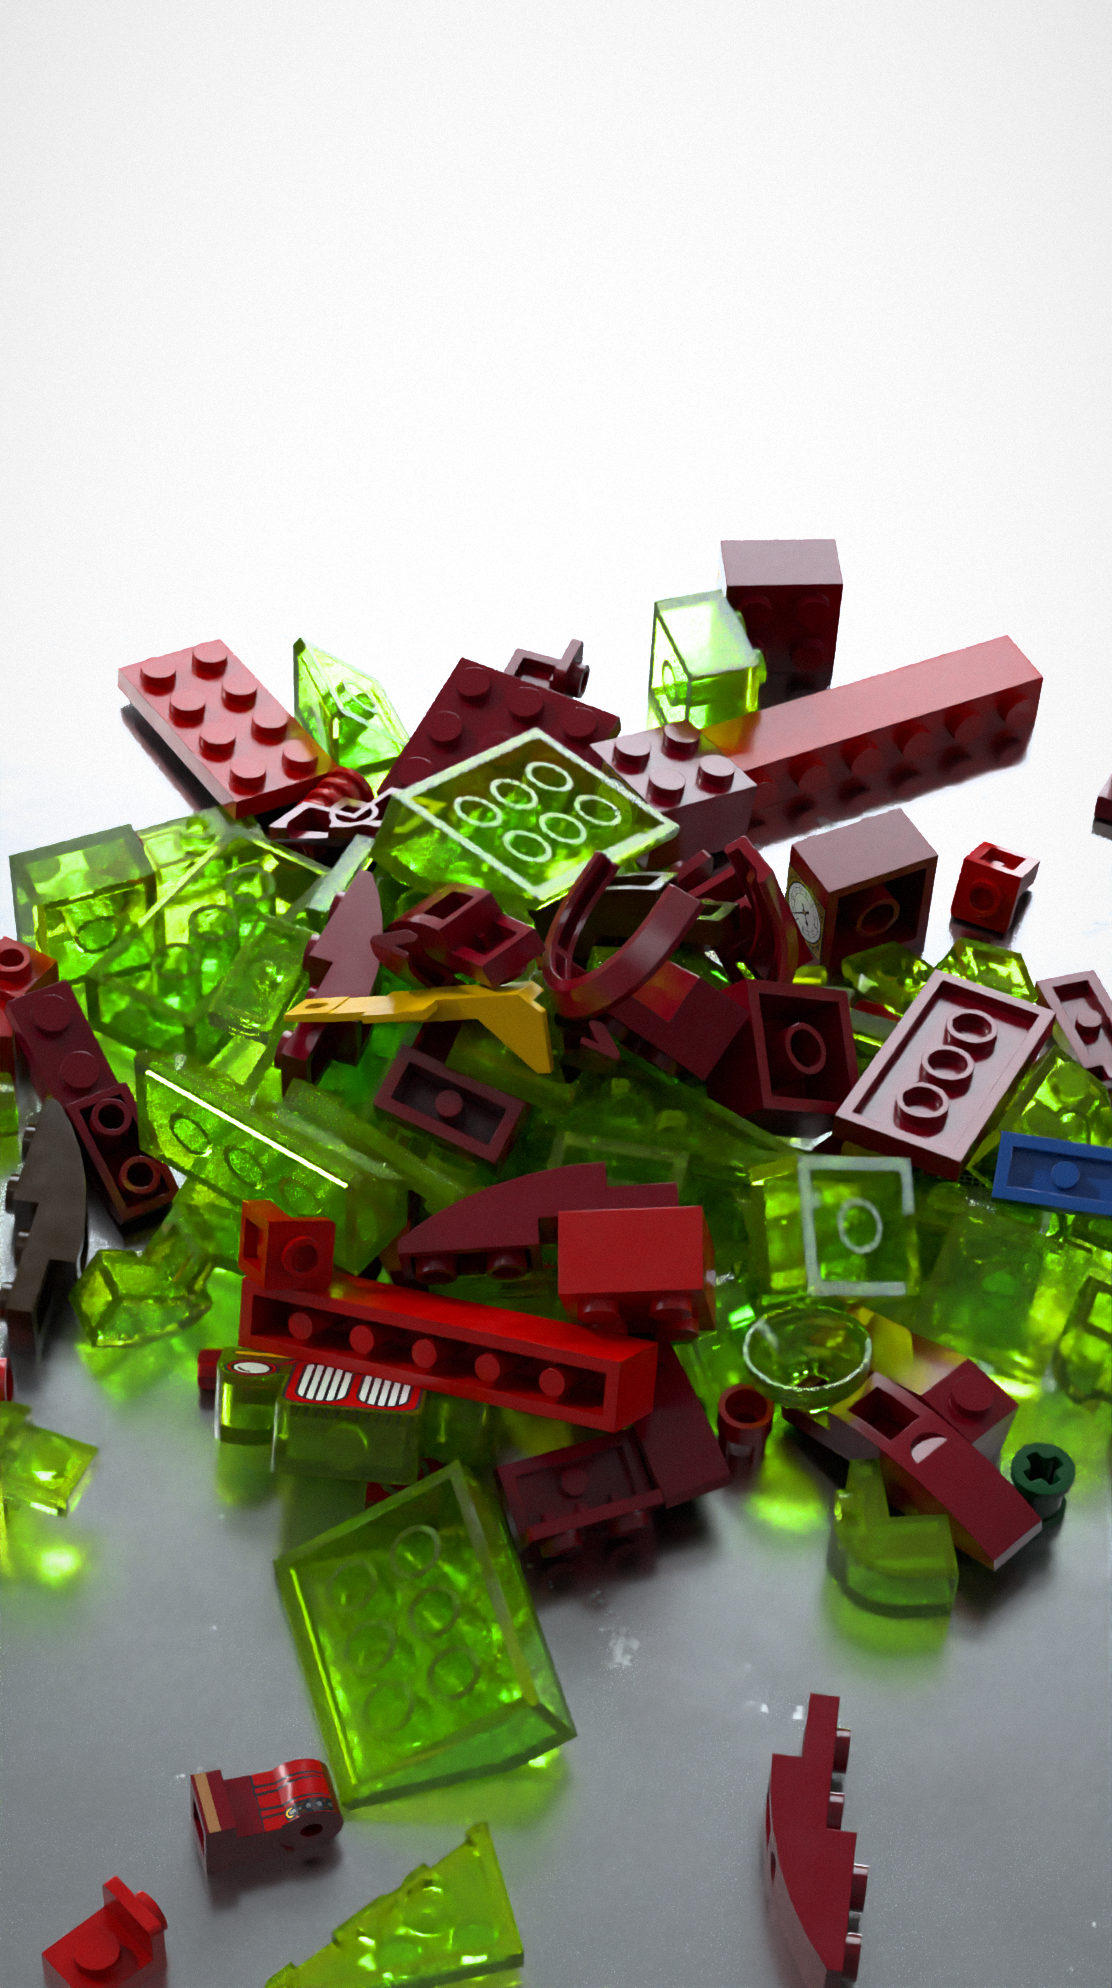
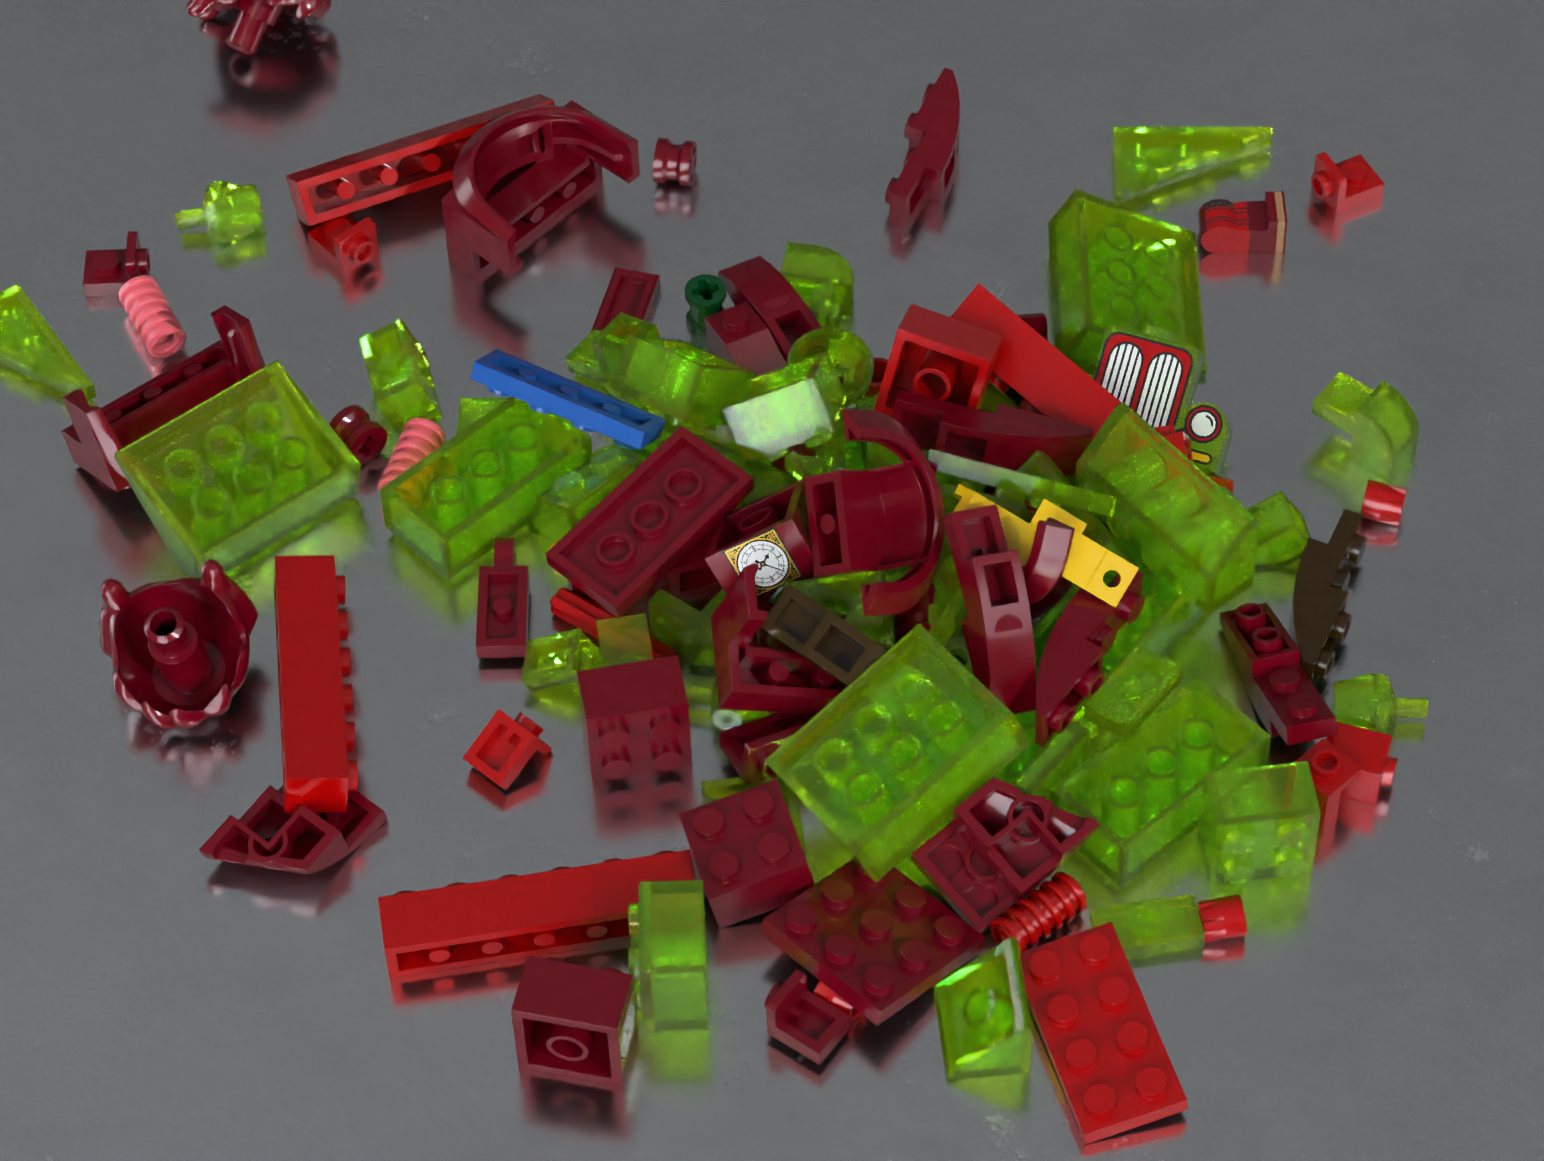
camera: 160 degrees left, 5 degrees up
none -> clear neon green wing [928,449,1118,517]

